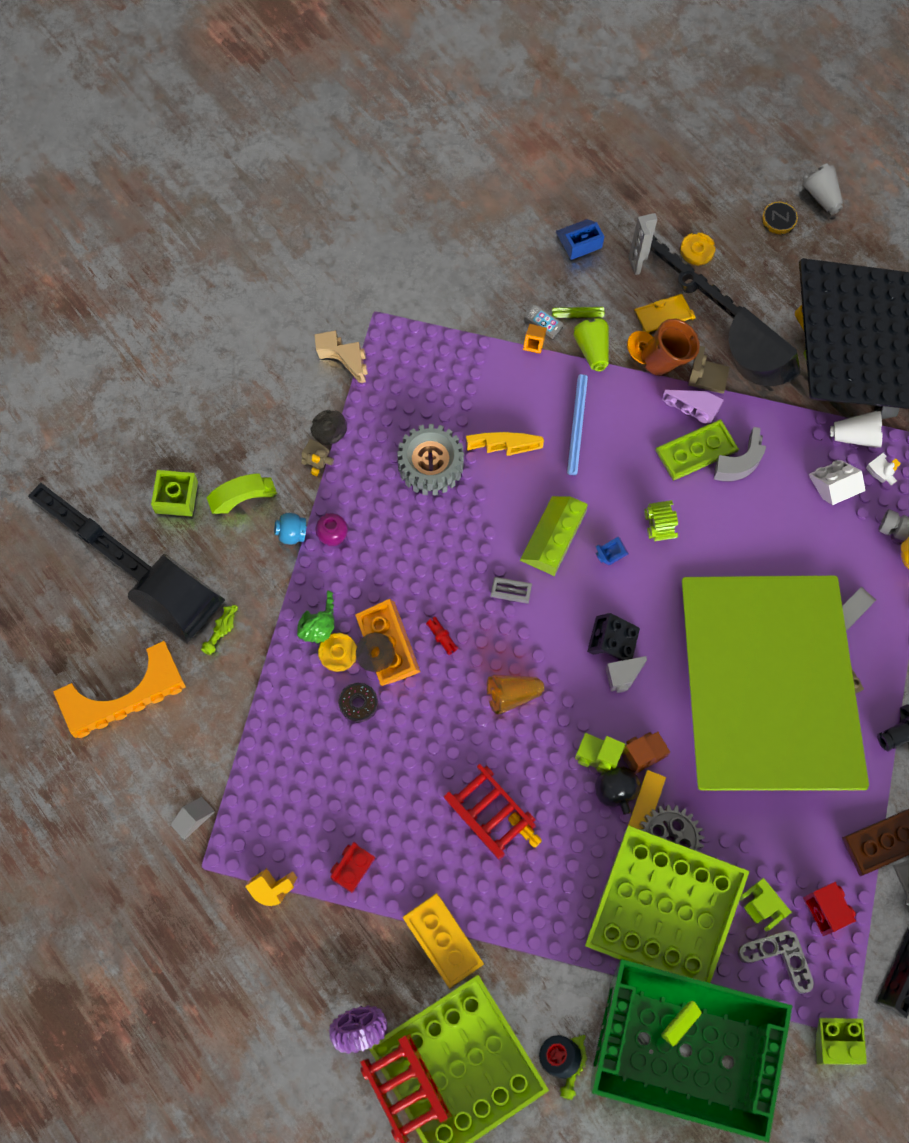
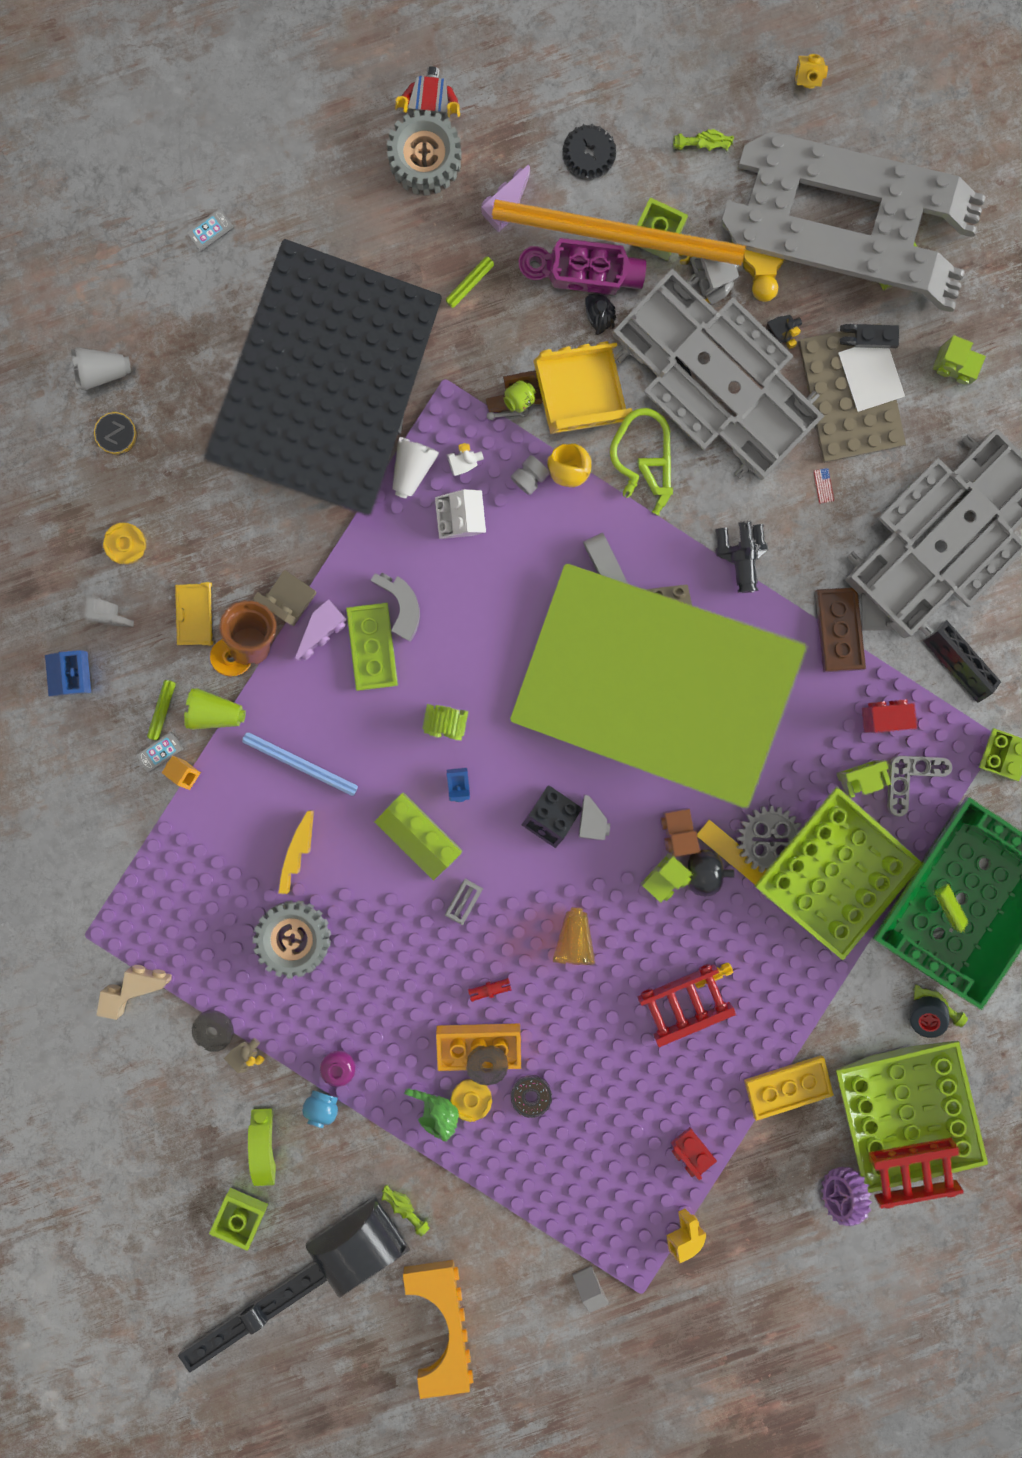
camera: 70 degrees left, 20 degrees up
black plate [650,235,801,386] -> none

